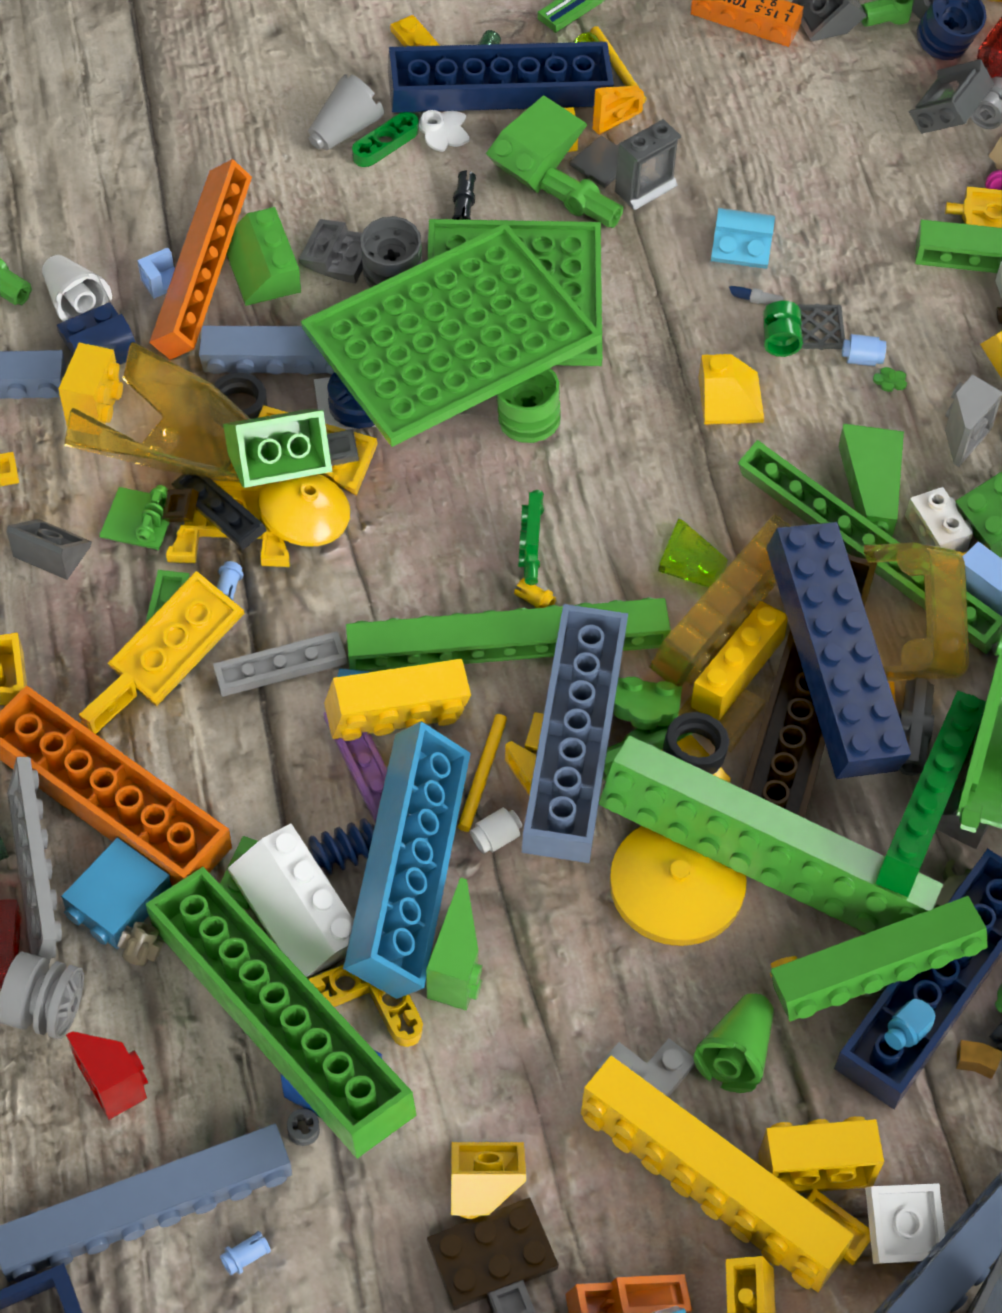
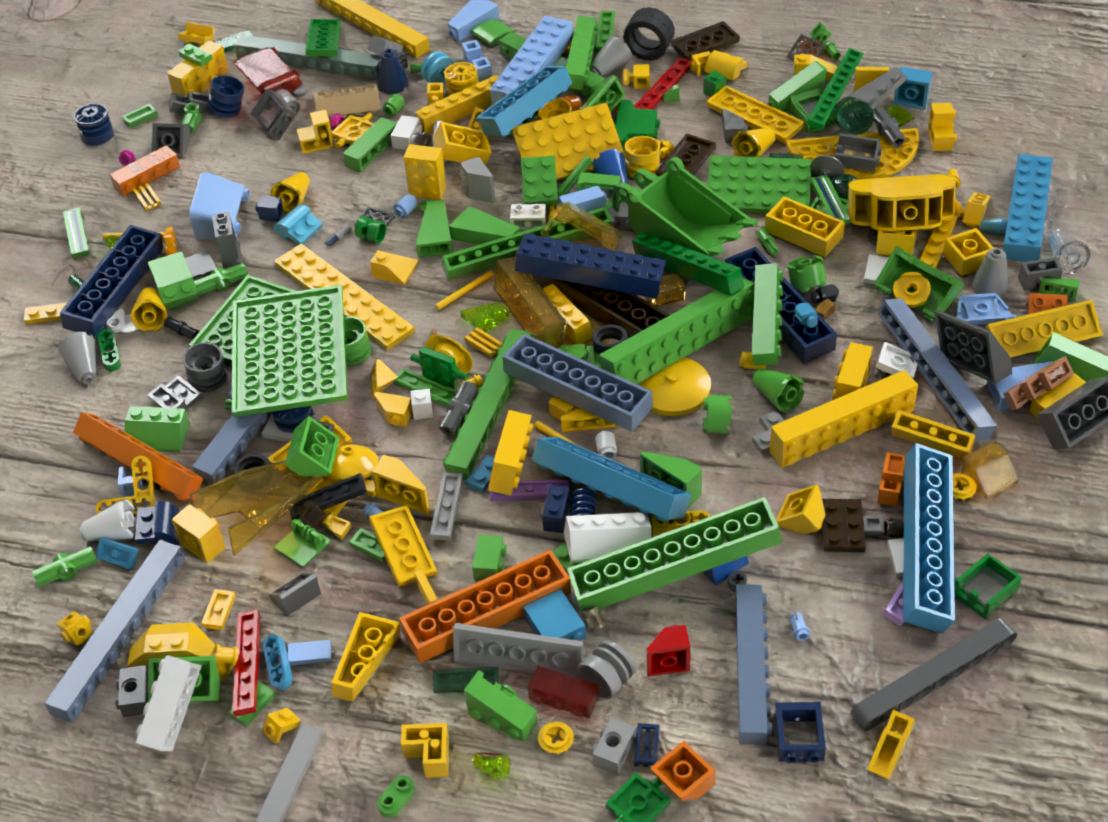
camera: 60 degrees left, 10 degrees down
none -> yellow beam [95,456,155,515]
none -> dark azure plate [96,537,138,569]
none -> yellow cone [130,287,167,332]
none -> yellow tile [132,183,161,211]
none -> light blue windscreen [190,173,250,240]
none -> dark blue brick [255,195,284,221]
none -> yellow cone [270,172,310,213]
none -> yellow plate [274,244,415,351]
none -> yellow brick [296,110,334,154]
none -> yellow slope [371,359,398,399]
none -> yellow slope [372,455,430,515]
none -> yellow slope [374,392,413,427]
none -> bright green tile [393,368,458,408]
none -> yellow brick [403,144,447,200]
none -> white brick [411,389,433,420]
none -> bright green slope [416,200,452,258]
none -> yellow hat [425,329,473,373]
none -> yellow bar [435,270,494,311]
none -> dark grey piece [439,381,478,436]
none -> yellow tile [464,327,503,358]
none -> bright green brick [472,535,507,580]
none -> dark blue brick [542,485,570,533]
none -> clear yellow brick [645,273,685,307]
none -> bright green brick [702,395,732,434]

